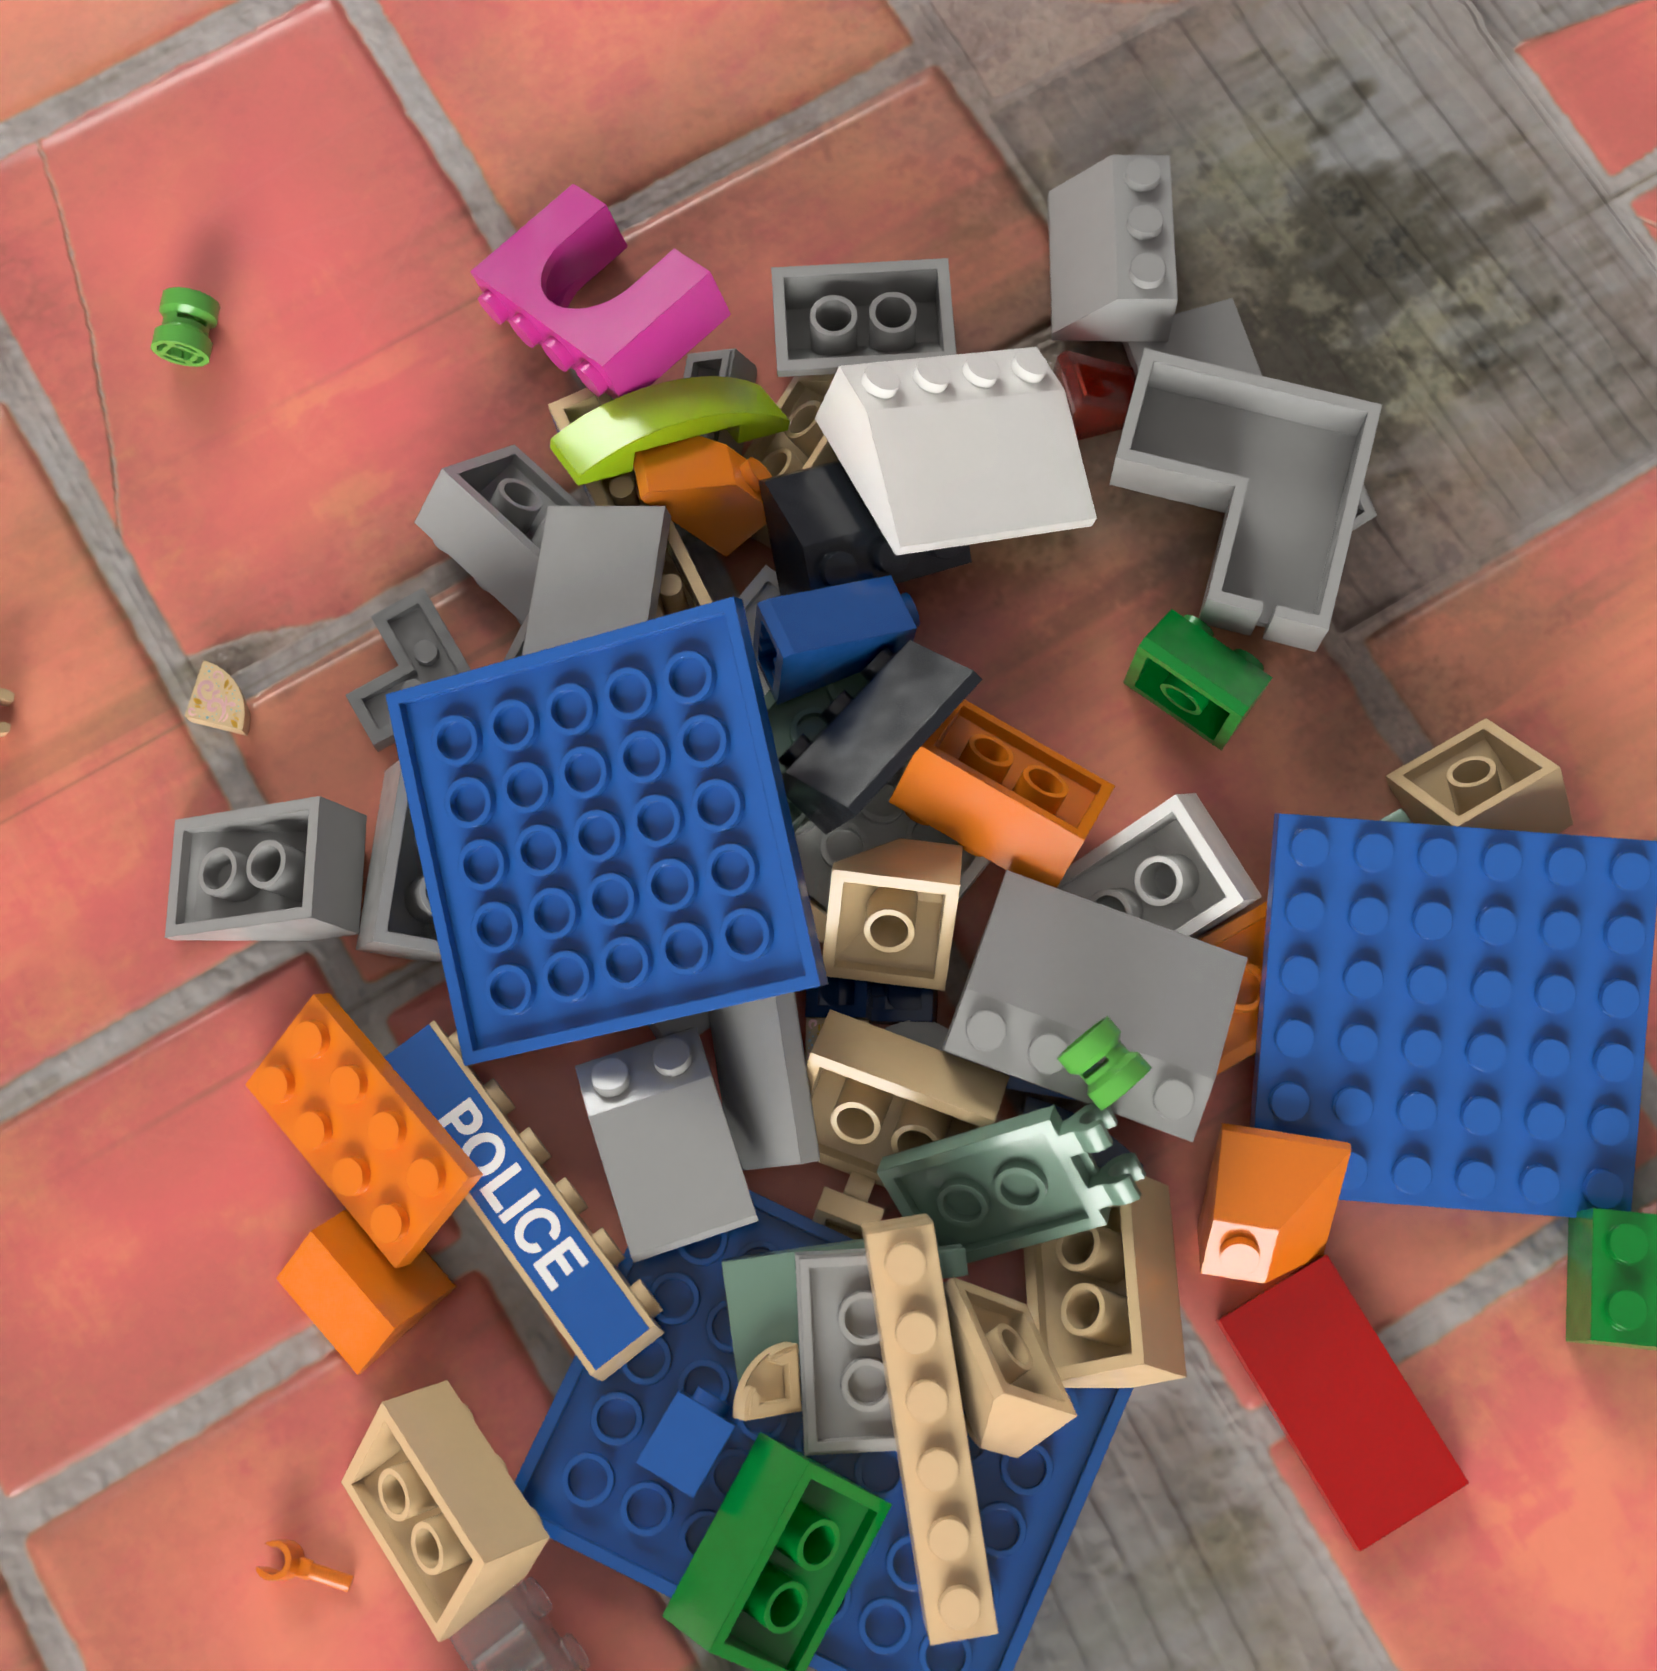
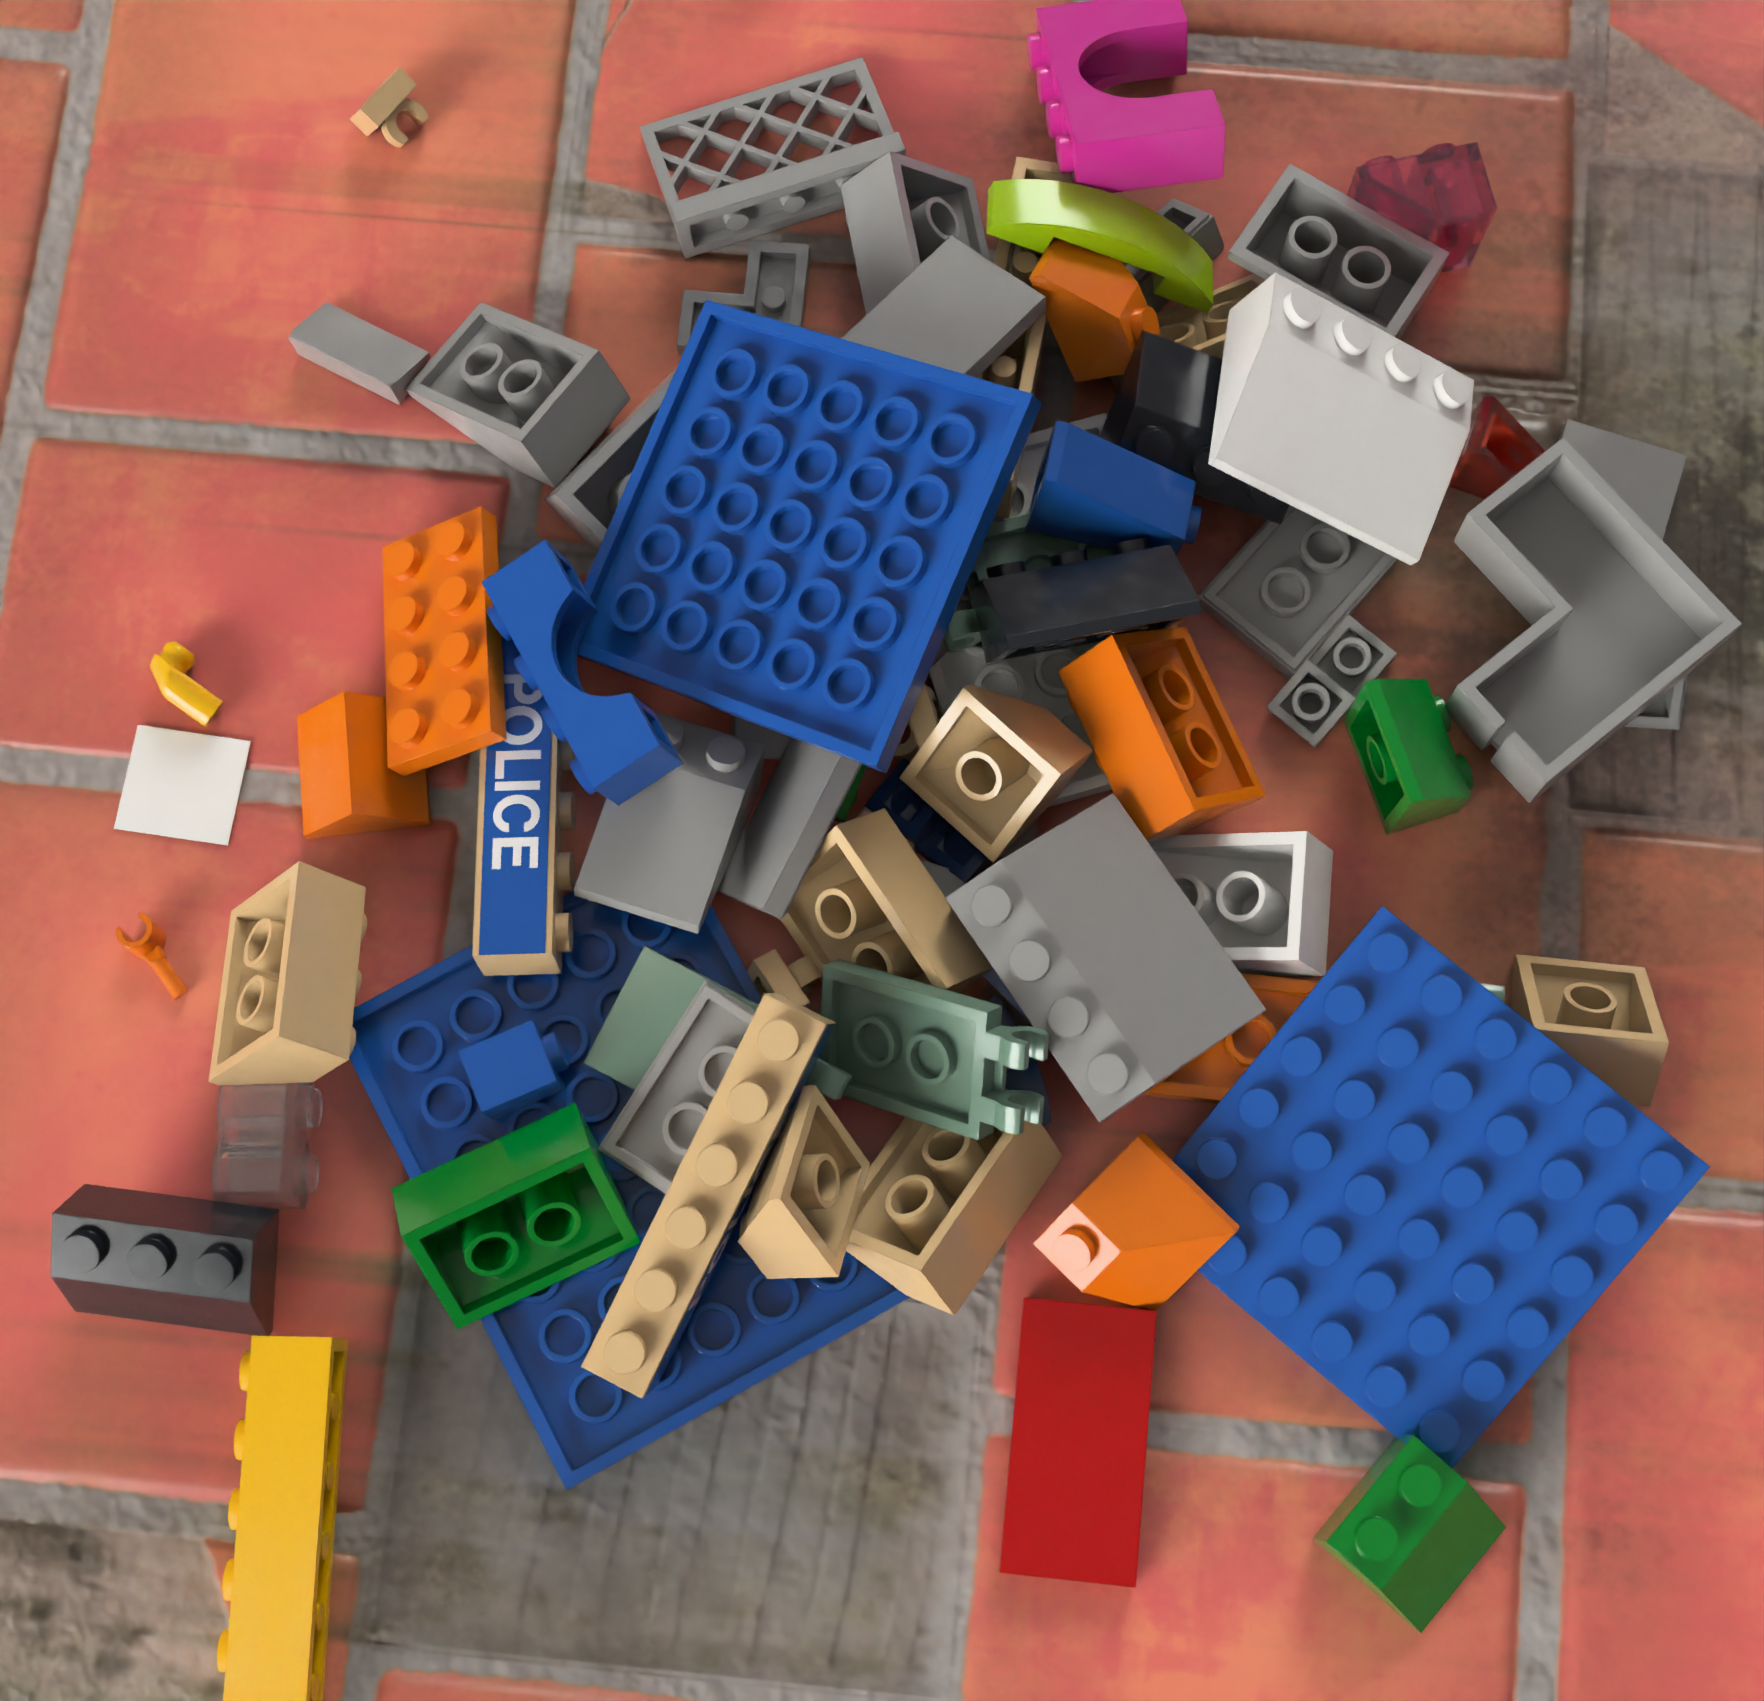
camera: 40 degrees right, 0 degrees up
tan tile [185,660,250,736] -> none
tan tile [733,1342,802,1421] -> none
light grey slope [1048,155,1178,342] -> none
bright green wheel [1057,1016,1152,1110] -> none
none -> white sticker [114,725,251,846]
none -> yellow arm [150,641,224,726]
none -> light grey slope [288,302,431,406]
none -> blue arch [482,540,683,806]
none -> light grey fence [640,57,906,259]
none -> light grey tile [1198,505,1399,680]
none -> light grey slope [1266,614,1397,748]
none -> clear pink slope [1347,142,1497,272]

